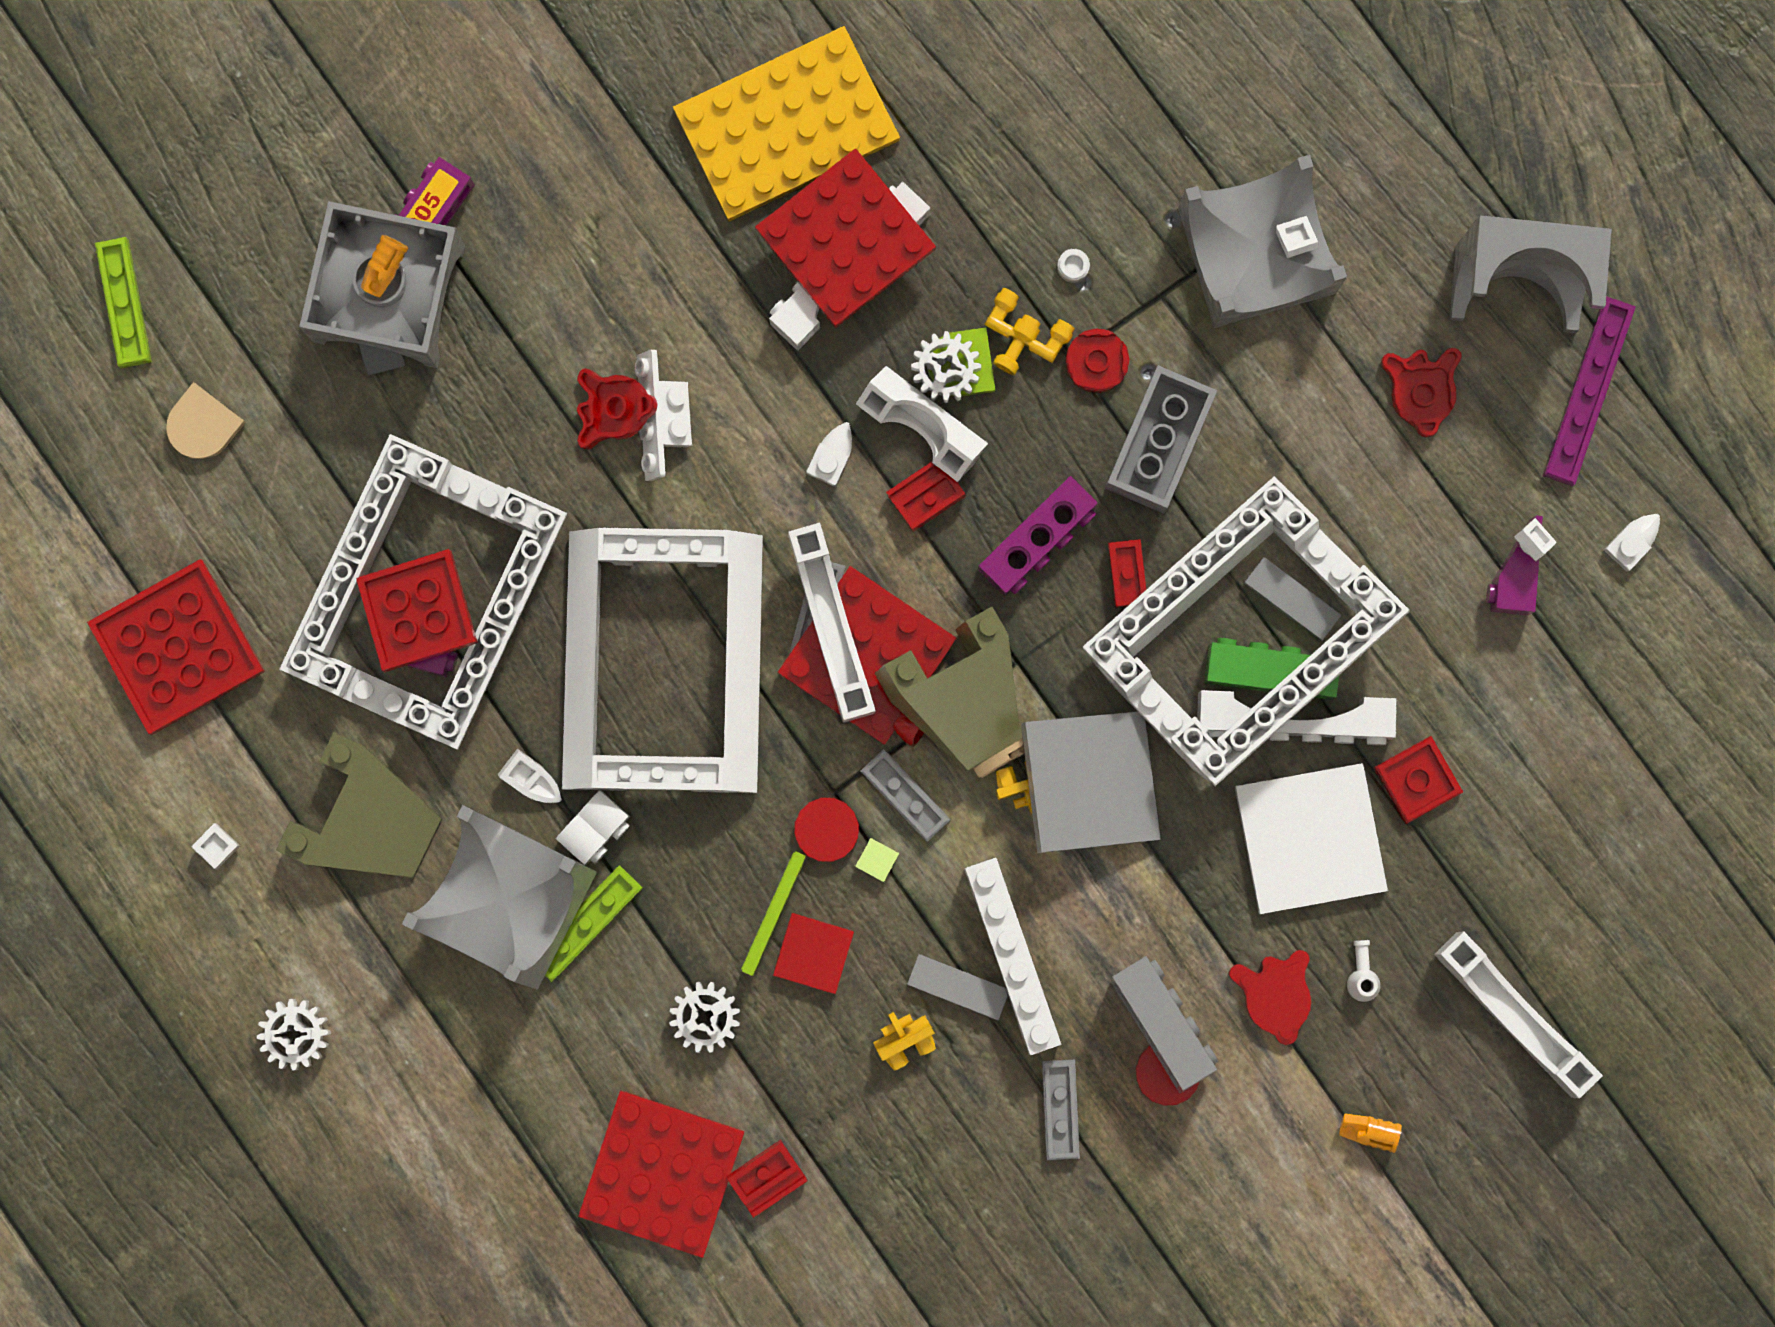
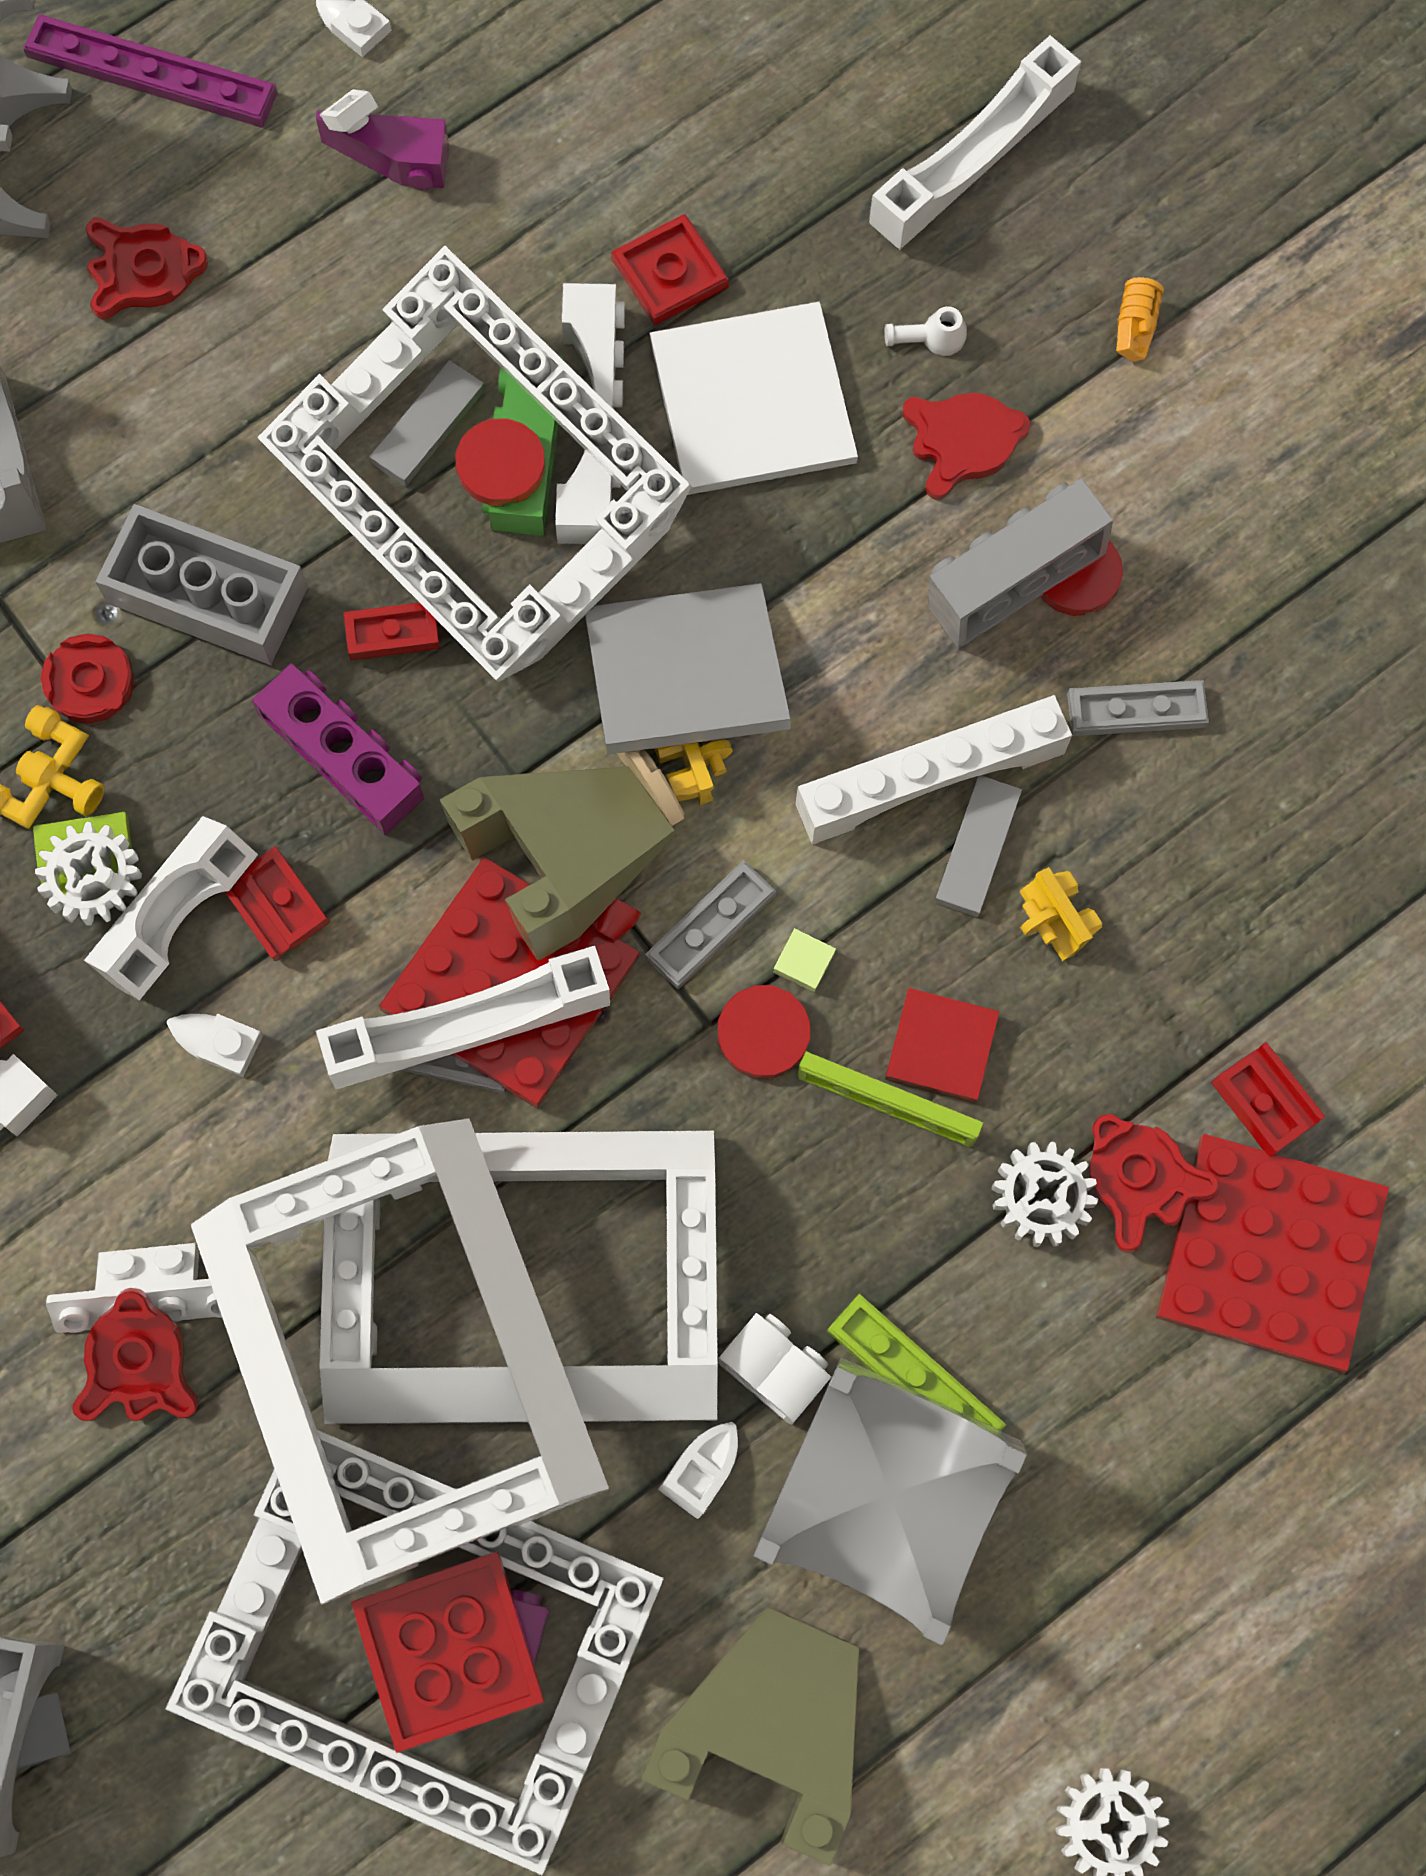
camera: 90 degrees left, 10 degrees down
none -> white slope [191,1118,609,1604]
none -> red tile [455,418,545,506]
none -> red tile [1089,1114,1220,1253]

